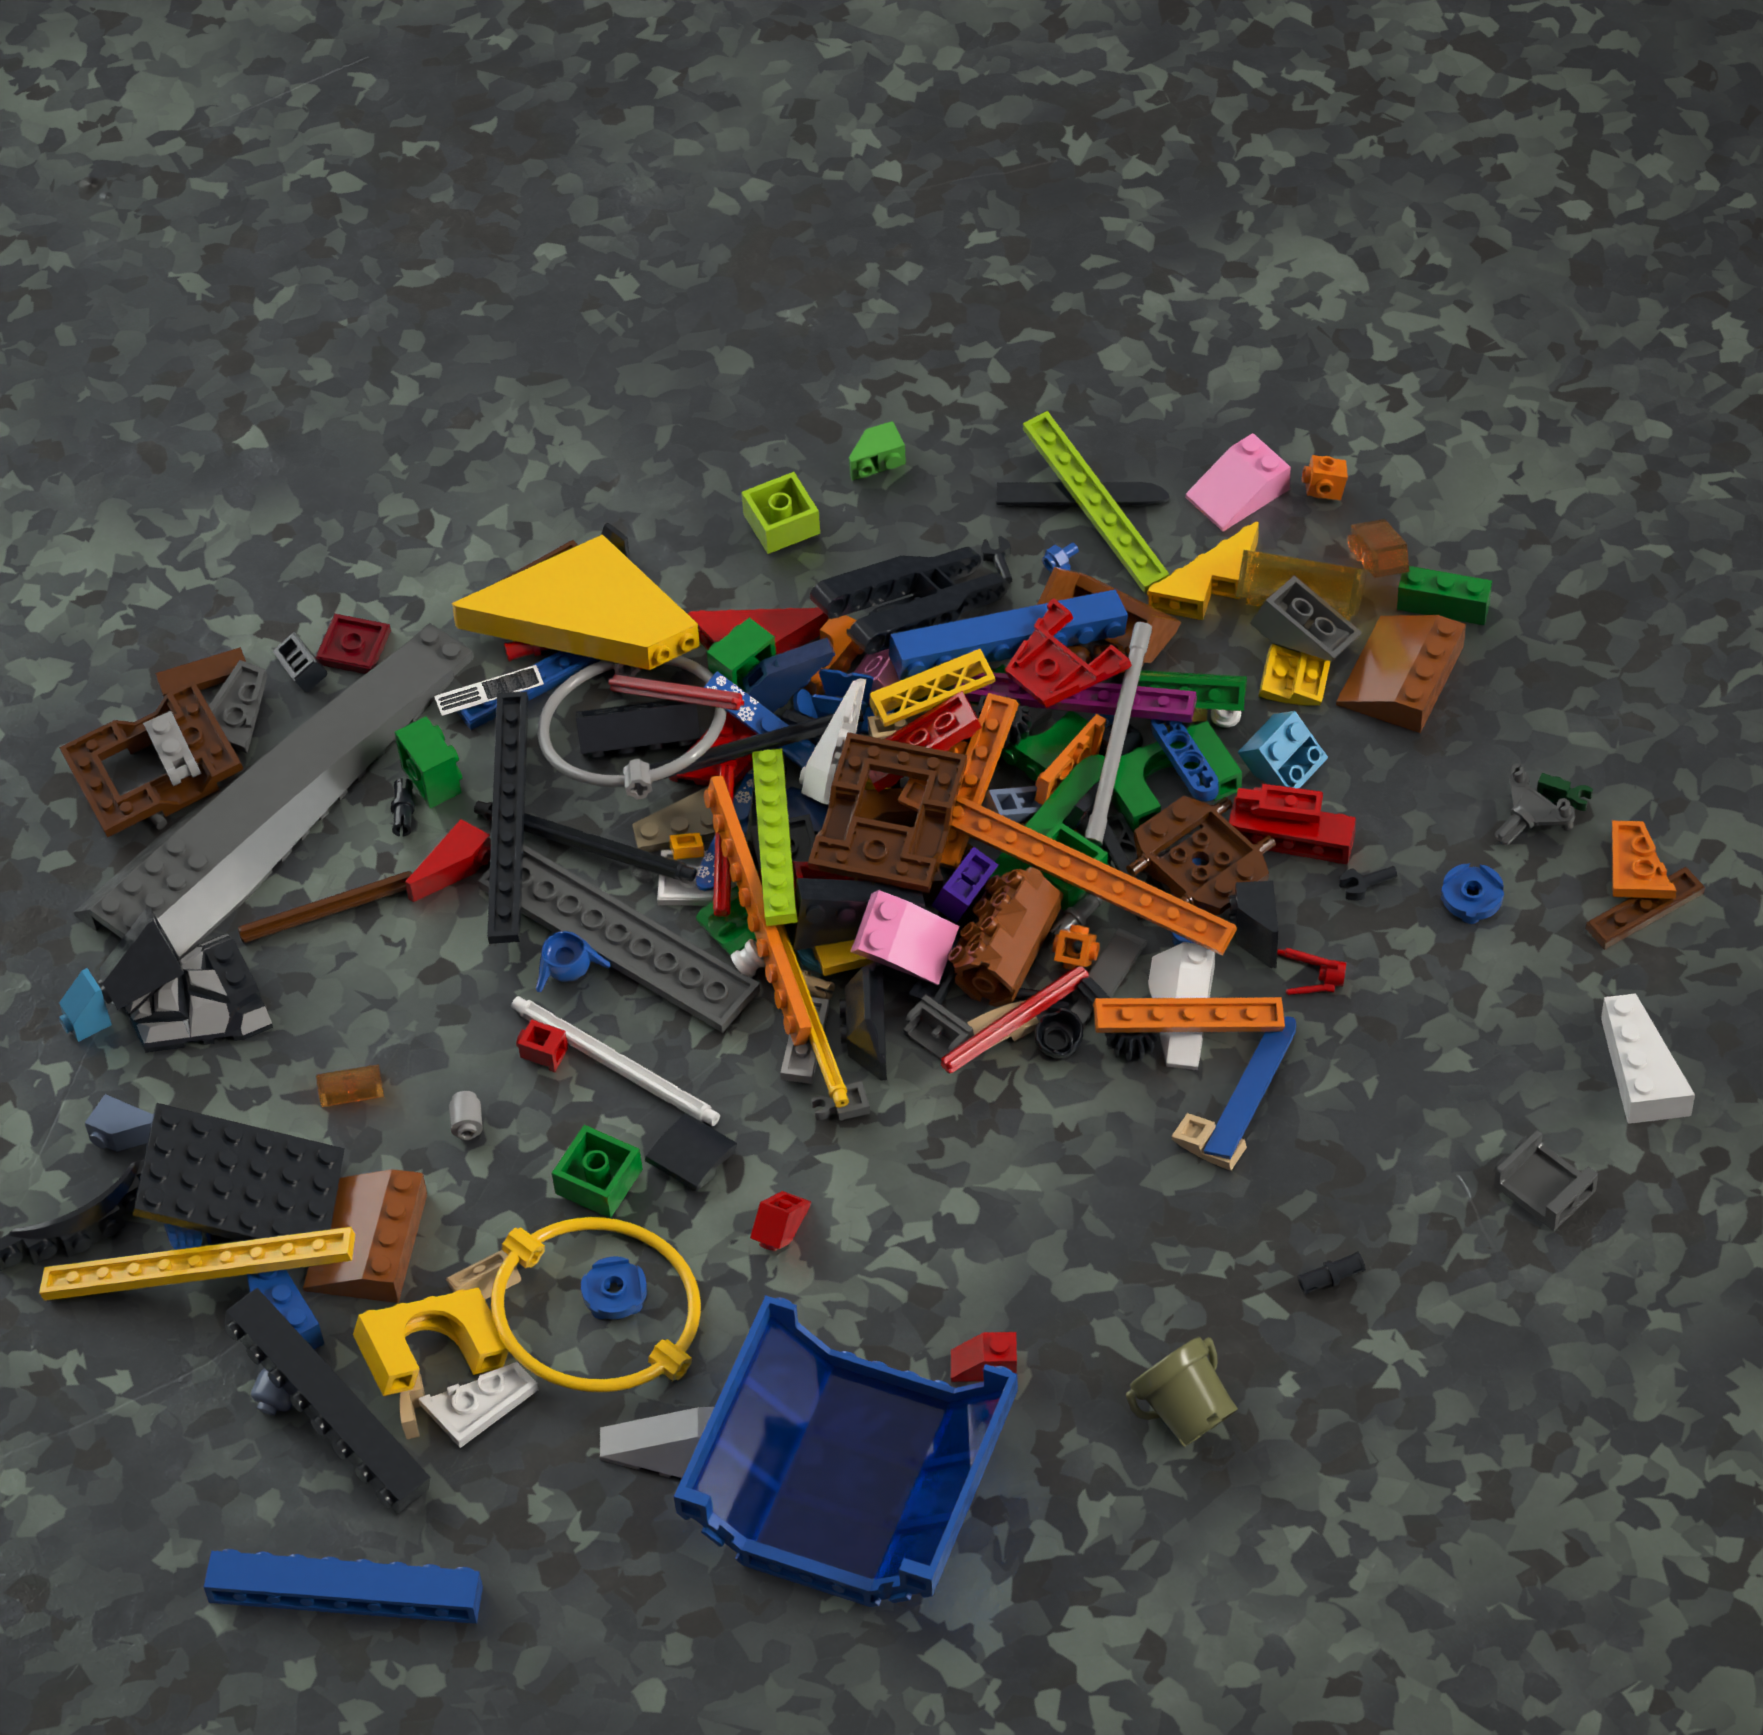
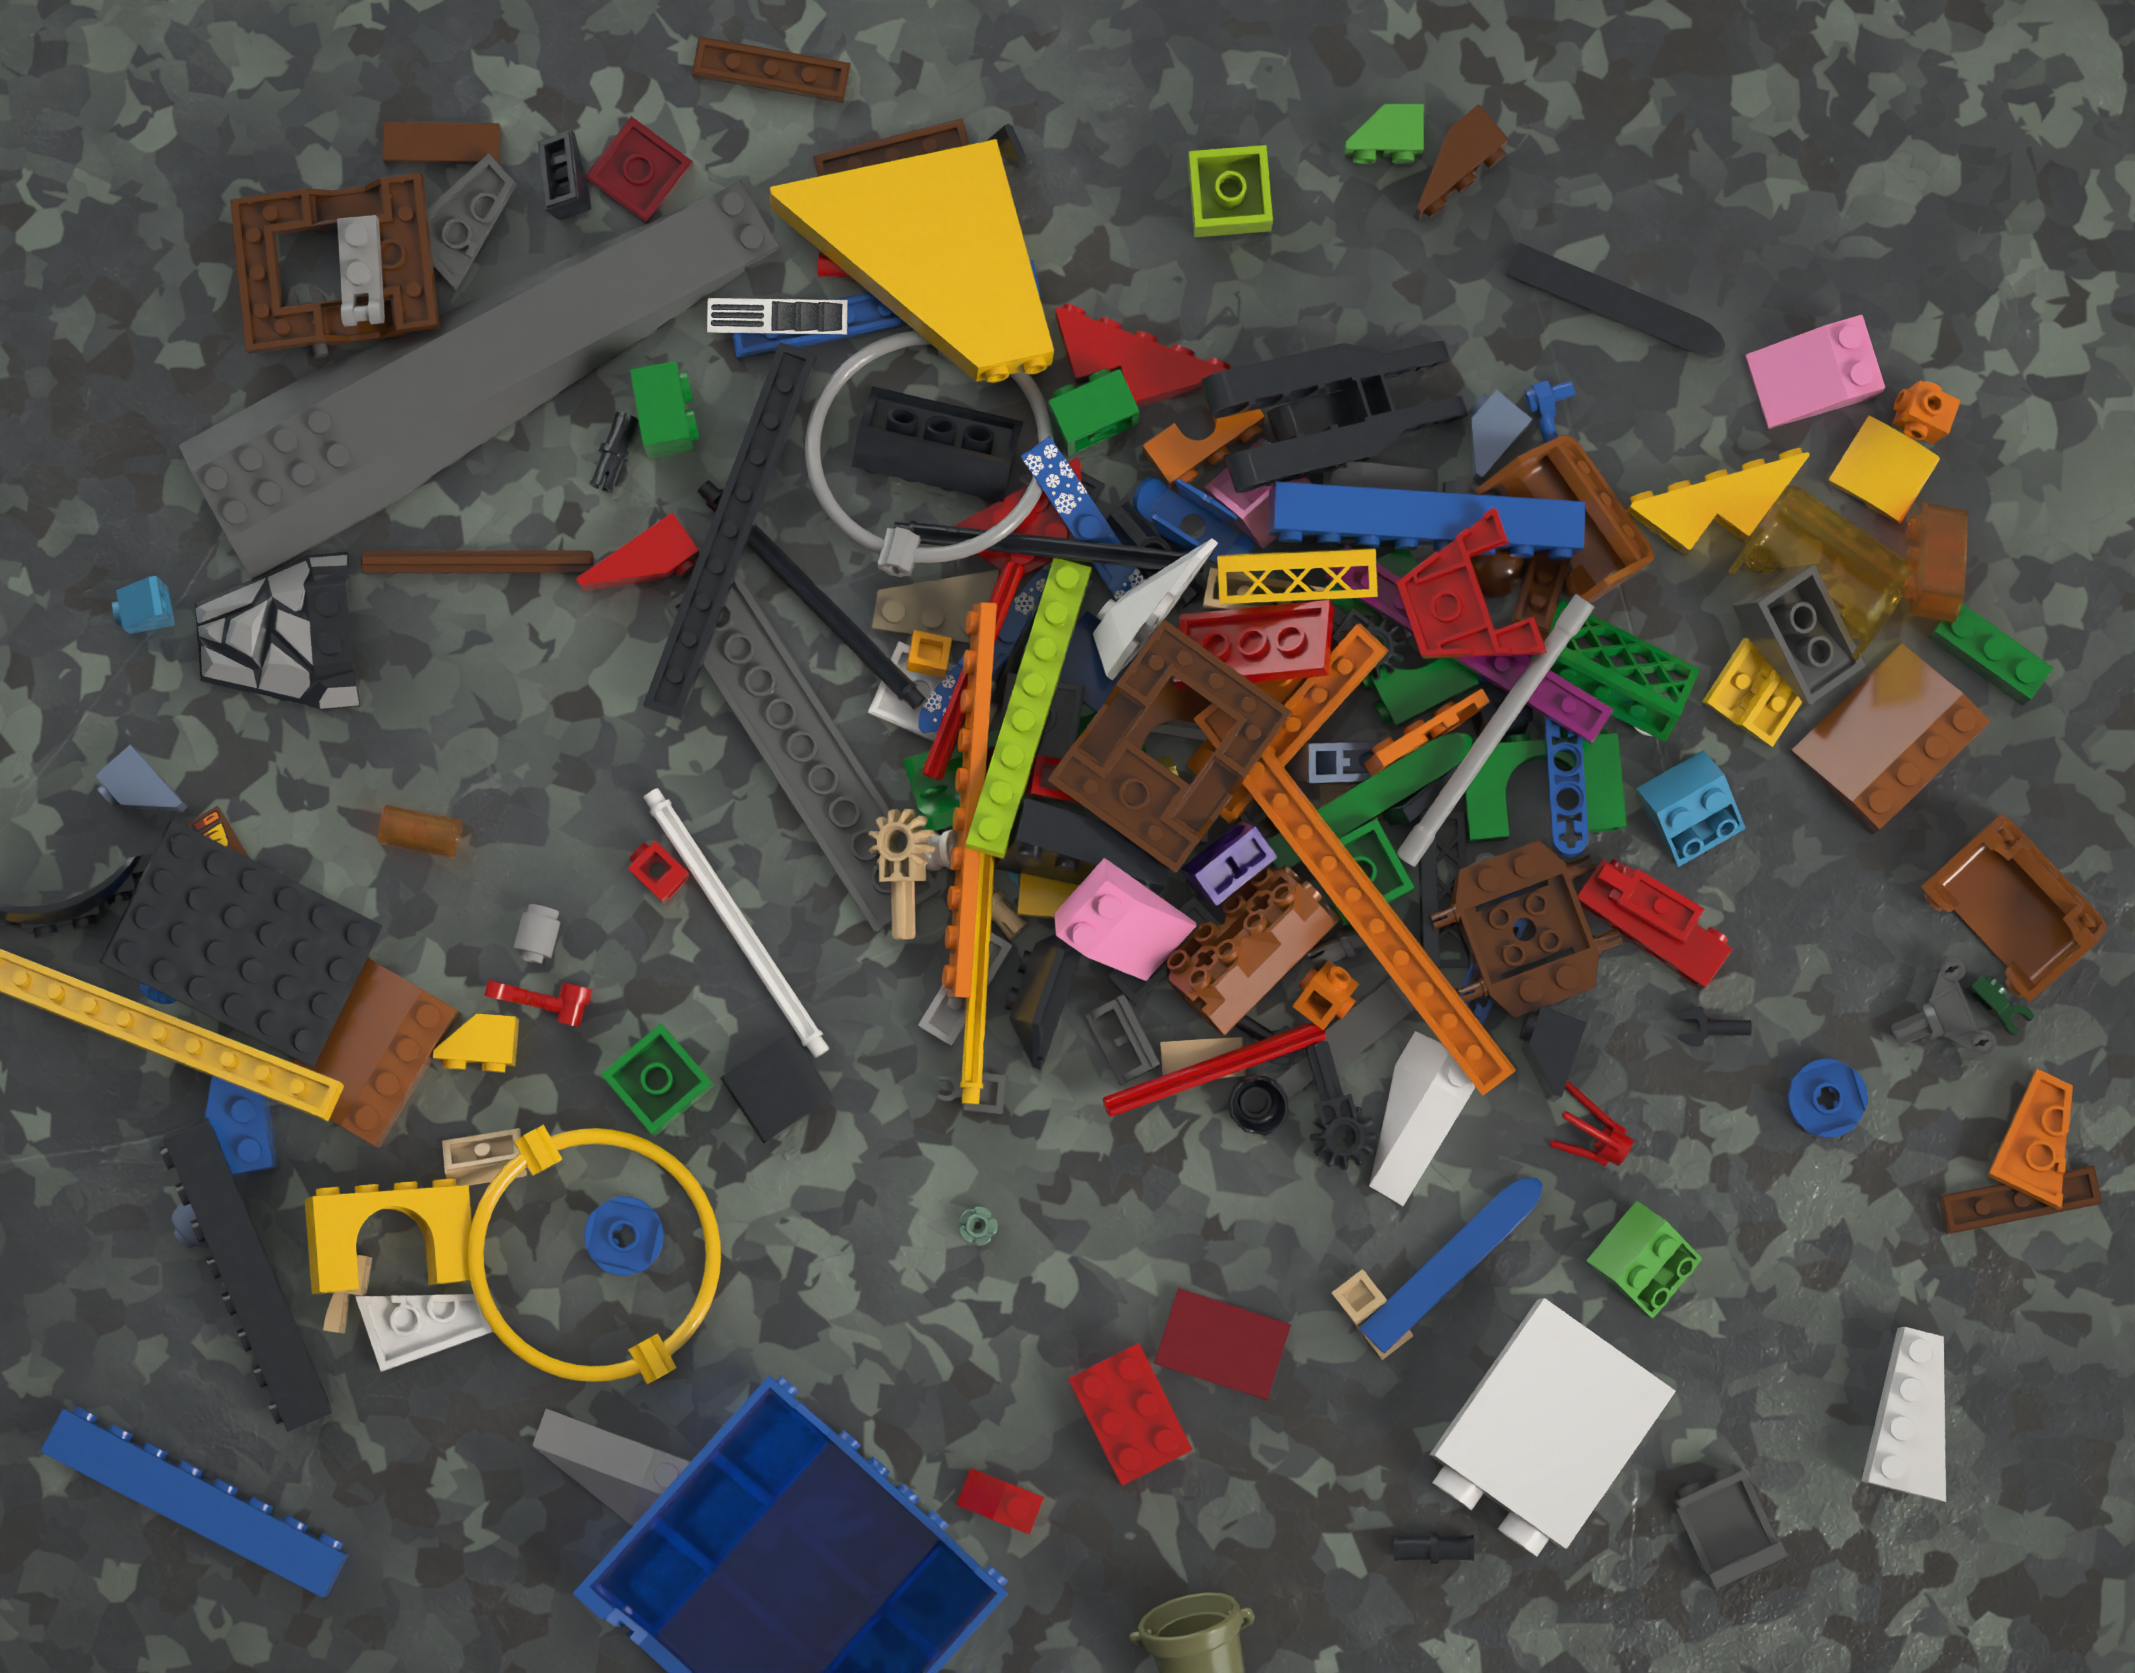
camera: 15 degrees right, 30 degrees up
black slope [98,907,184,1010] -> none
blue piece [536,931,610,992] -> none
red axle [608,675,744,711] -> none
dark blue slope [742,638,836,713] -> none
red slope [750,1191,811,1251] -> none
black bar [981,536,1013,584] -> none
lime plate [1023,411,1170,594] -> none
orange plate [1093,997,1285,1033] -> none
none -> yellow slope [433,1014,519,1073]
none -> red brick [484,980,593,1027]
none -> reddish brown tile [692,36,851,103]
none -> tan gear [868,809,936,940]
none -> sand green plate [959,1207,998,1246]
none -> red brick [1068,1343,1193,1486]
none -> dark red tile [1154,1288,1291,1400]
none -> reddish brown slope [1414,104,1509,220]
none -> white brick [1429,1298,1676,1557]
none -> sand blue slope [1468,389,1532,484]
none -> bright green slope [1586,1200,1702,1319]
none -> yellow slope [1829,416,1940,524]
none -> dark orange windscreen [1921,814,2107,1002]

